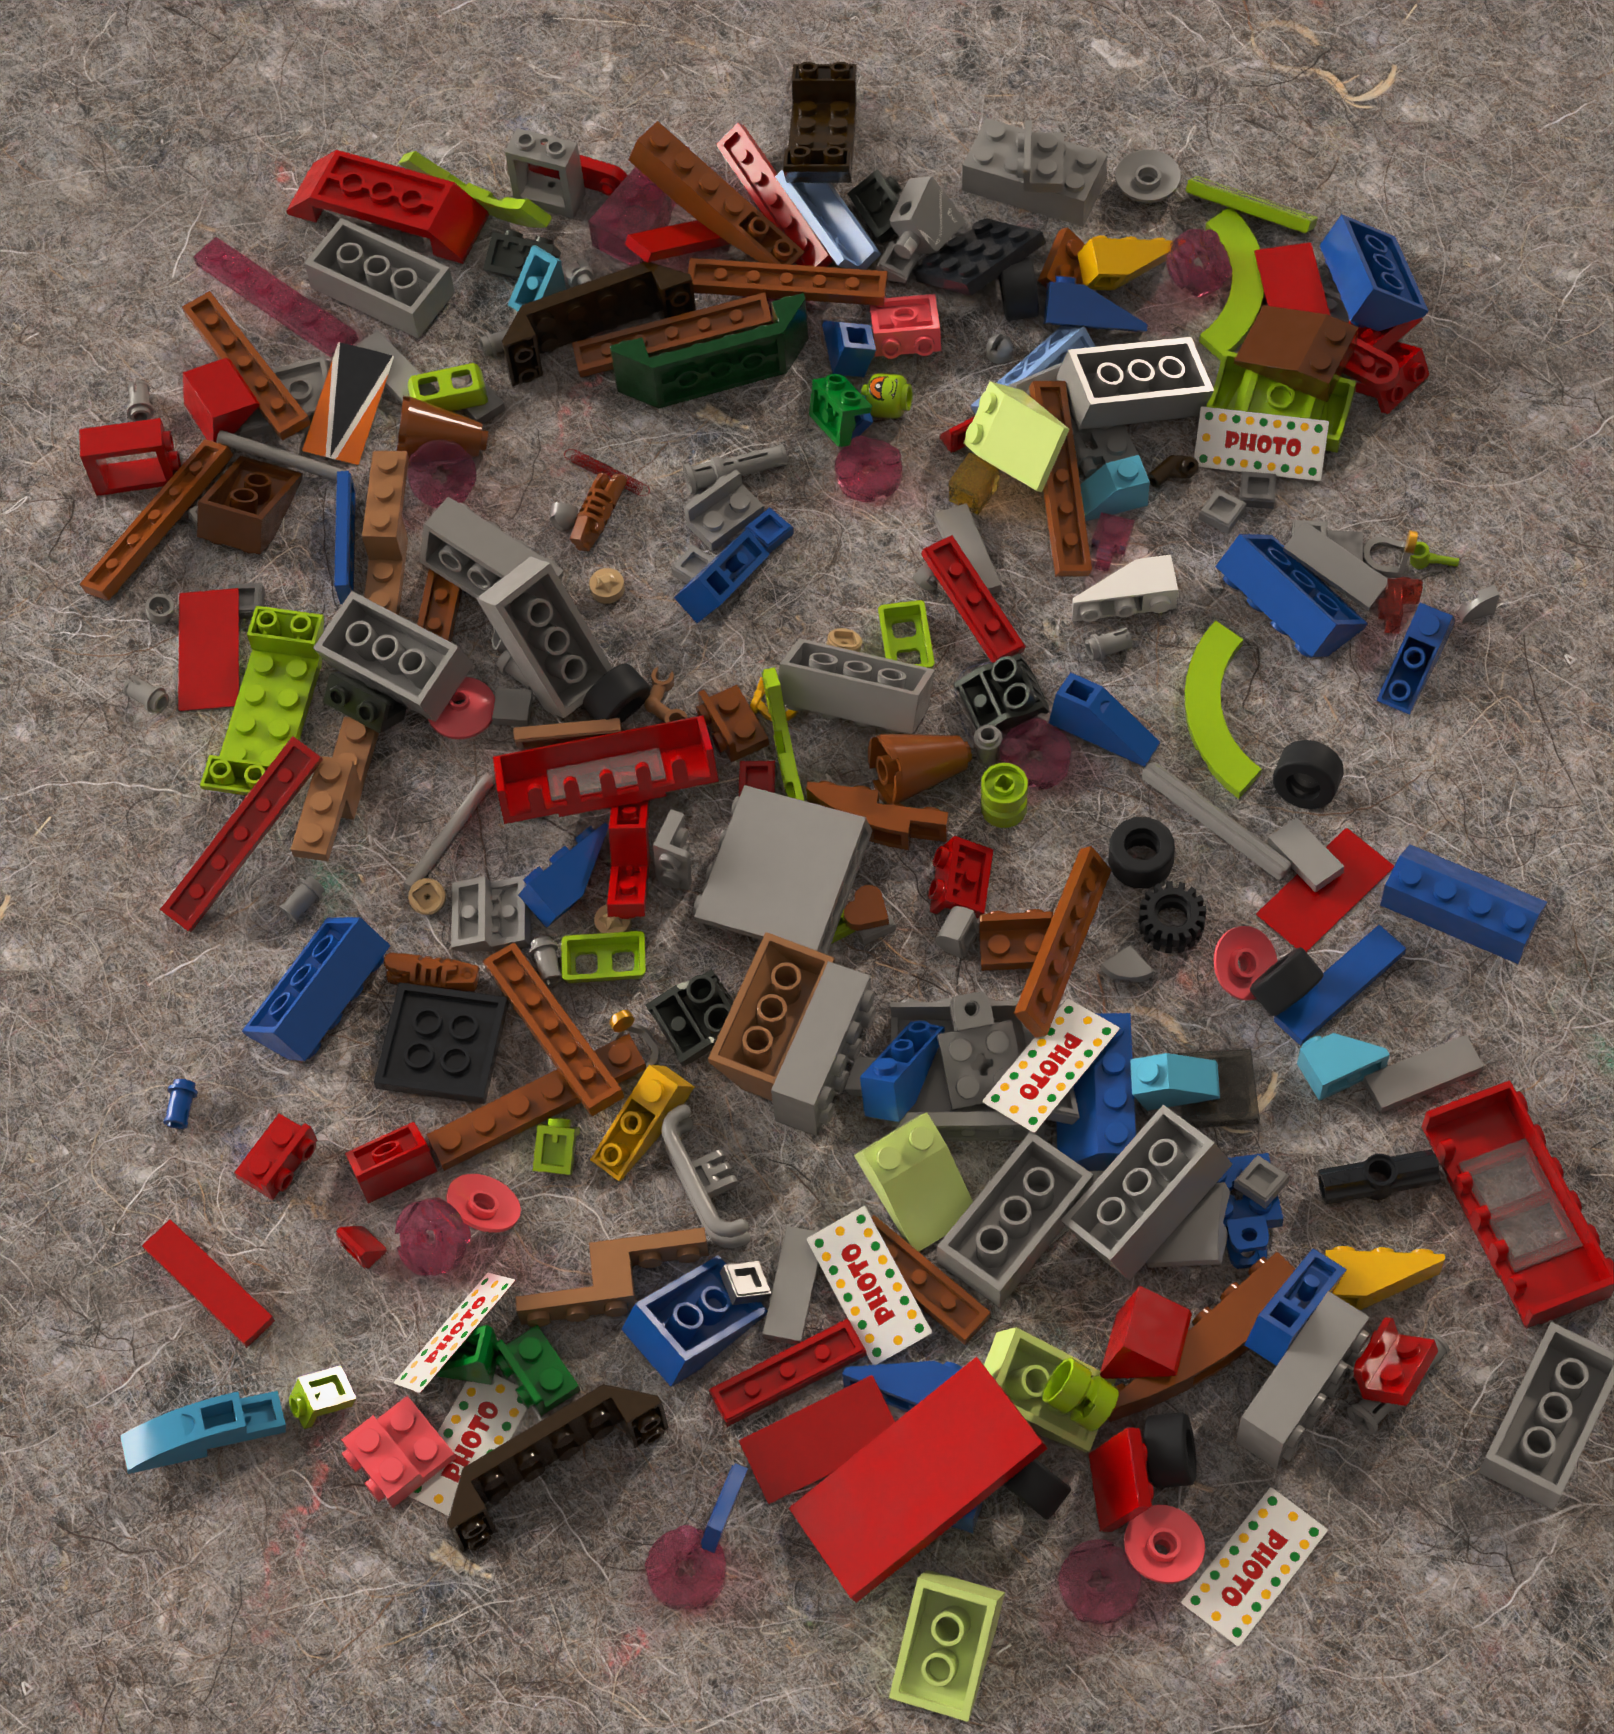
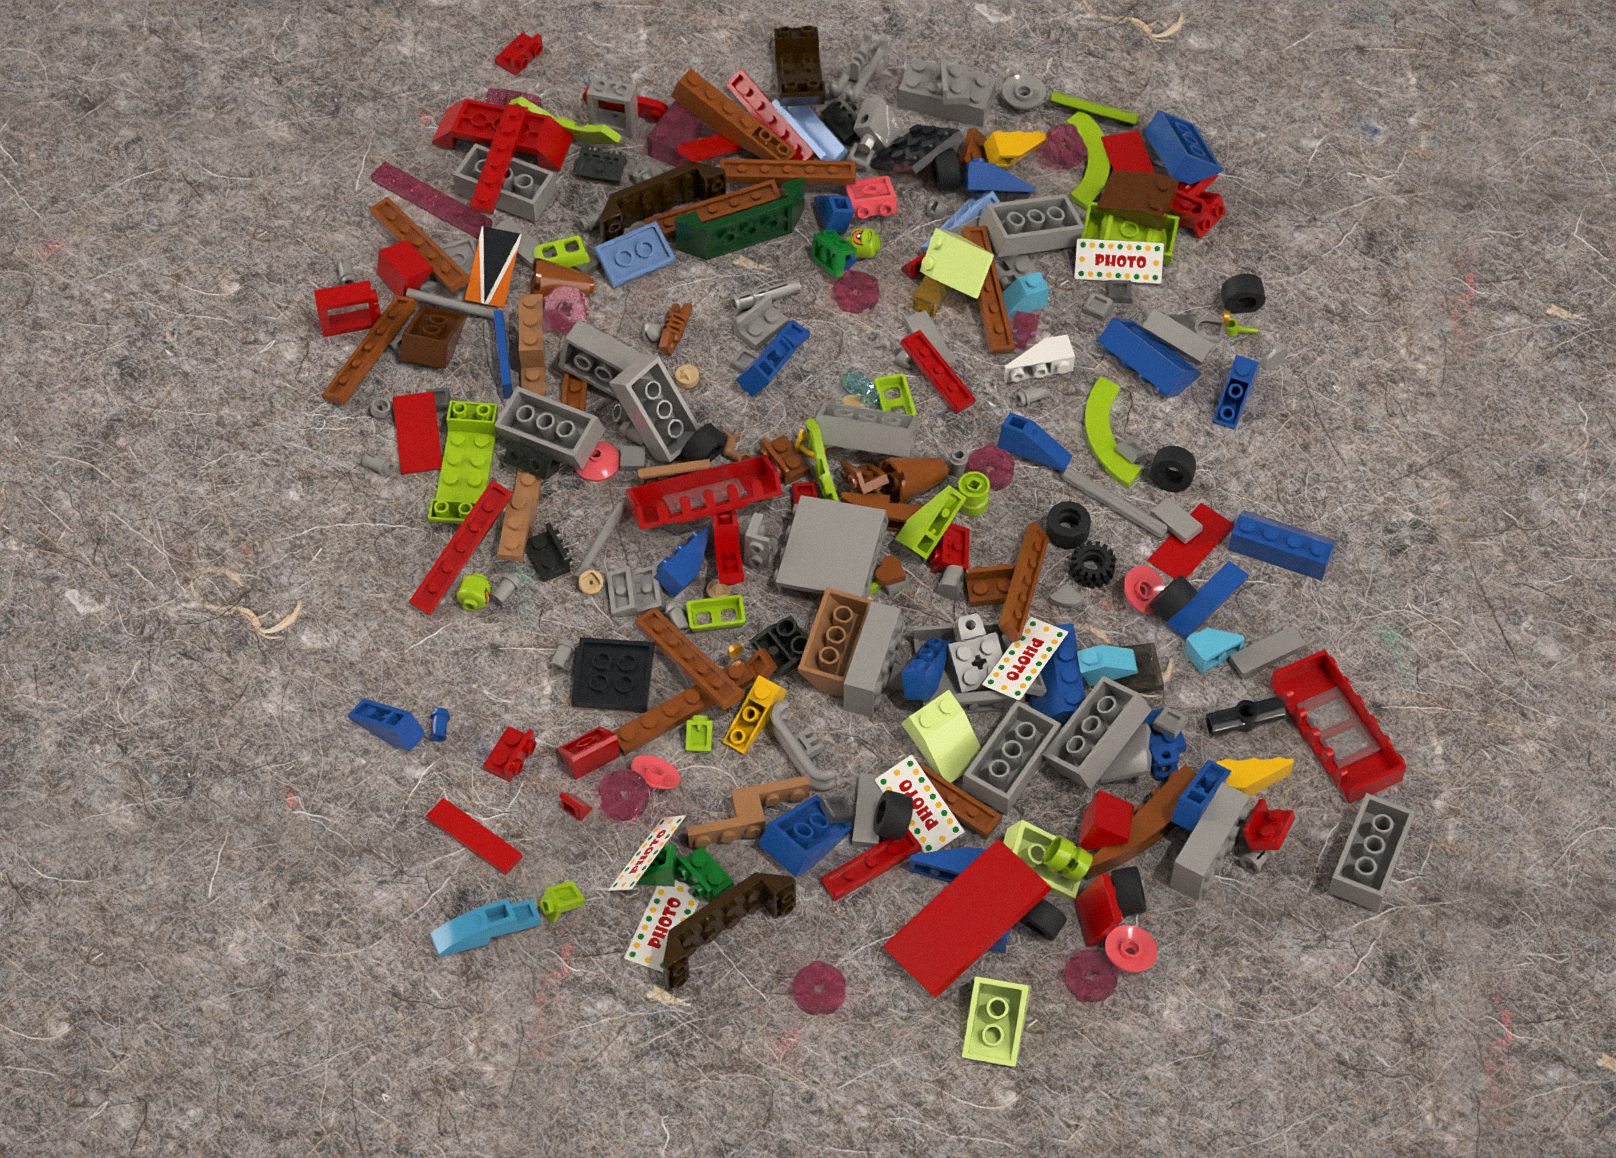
camera: 10 degrees left, 5 degrees down
blue slope [242,917,391,1061] -> none
coral plate [341,1395,456,1508] -> none
dark orange hinge [383,952,480,991] -> none
medium azure slope [508,245,566,311] -> none
red piece [564,449,650,496] -> none
blue tile [700,1463,748,1553] -> none
red sticker [739,1375,895,1504] -> none
pearl dark grey slope [953,653,1049,732] -> none
dark brown arm [1147,455,1199,488] -> none
white sticker [1181,1487,1328,1647] -> none
clear red bracket [1378,577,1423,634] -> none
none -> blue slope [347,698,425,751]
none -> lime head [456,573,492,611]
none -> red plate [470,104,528,215]
none -> clear pink hinge [486,88,543,109]
none -> red bracket [494,32,543,76]
none -> pearl dark grey bracket [526,522,572,582]
none -> light grey pin [549,639,575,672]
none -> medium blue tile [594,221,676,289]
none -> dark orange tile [744,648,778,681]
none -> light grey piece [829,30,888,102]
none -> clear light blue plate [840,371,880,404]
none -> dark orange bracket [840,460,889,494]
none -> black tyre [873,790,913,840]
none -> lime slope [895,485,966,560]
none -> light grey tile [1116,439,1149,464]
none -> black tyre [1221,273,1266,314]

